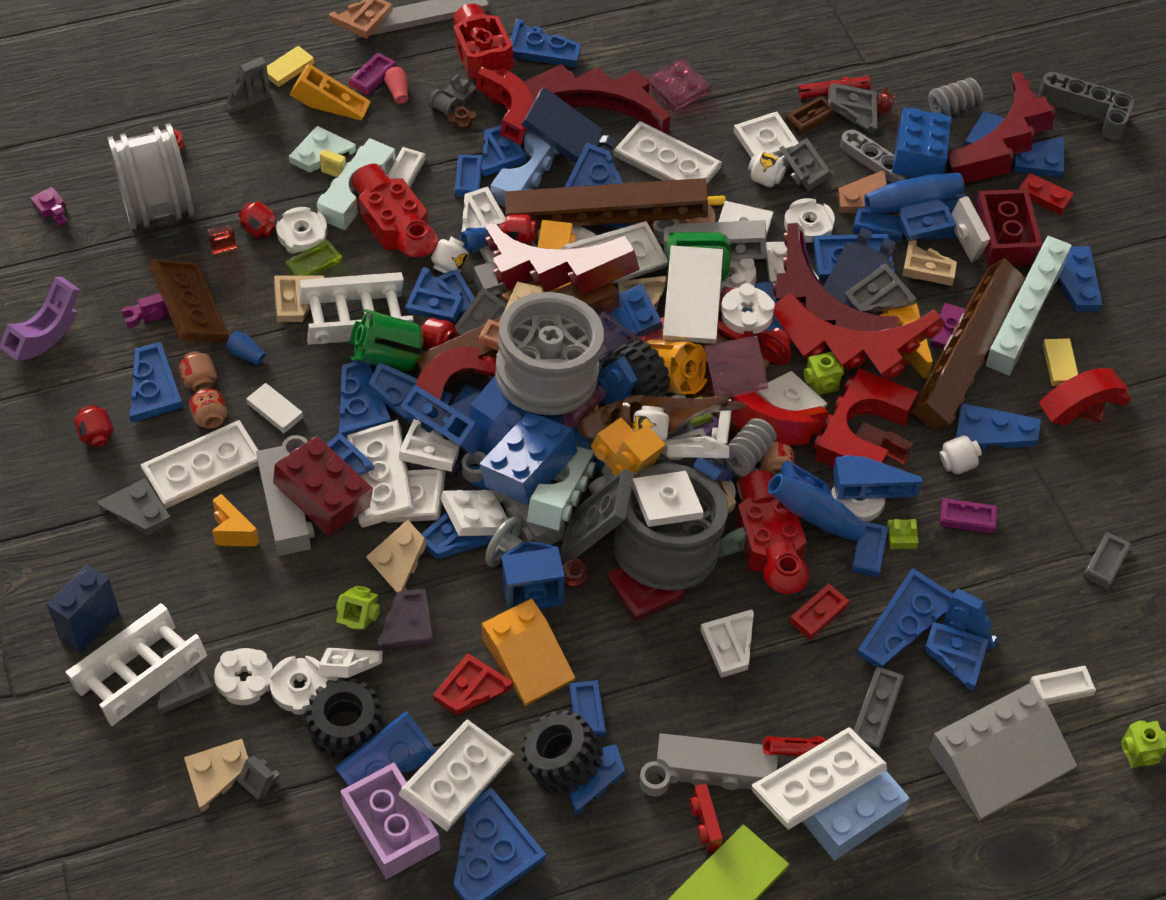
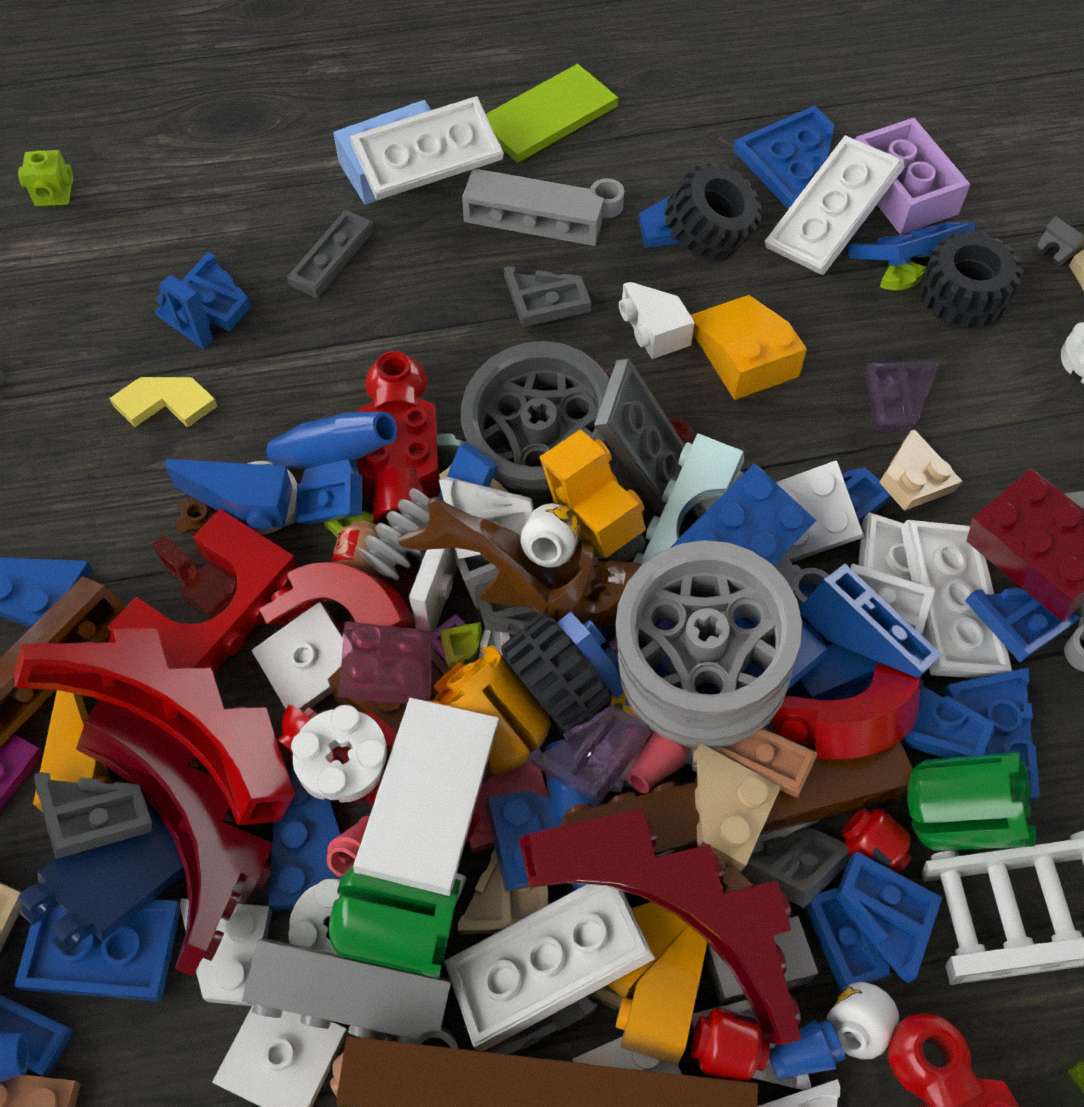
camera: 170 degrees left, 5 degrees up
white plate [270,656,328,715] -> none
white wing [319,648,383,681] -> none
lime brick [336,586,380,630] -> none
red wing [433,653,513,715] -> none
blue piece [485,517,564,610] -> none
blue tile [569,680,606,738] -> none
white plate [631,471,704,527] -> none
red plate [689,783,723,853] -> none
white wing [700,609,754,678] -> none
red pin [762,736,828,757] -> none
white plate [784,198,835,243] -> none
red plate [790,583,850,640] -> none
lime brick [804,352,844,395] -> none
blue tile [851,521,888,577] -> none
blue wing [856,568,954,668] -> none
lime tile [887,519,918,549] -> none
light grey slope [929,683,1077,821] -> none
white head [939,435,982,475] -> none
magenta plate [939,498,997,534] -> none
white tile [1030,666,1096,705] -> none
none -> light yellow tile [109,377,217,428]
none -> dark grey wing [504,266,591,327]
none -> white slope [619,282,694,359]

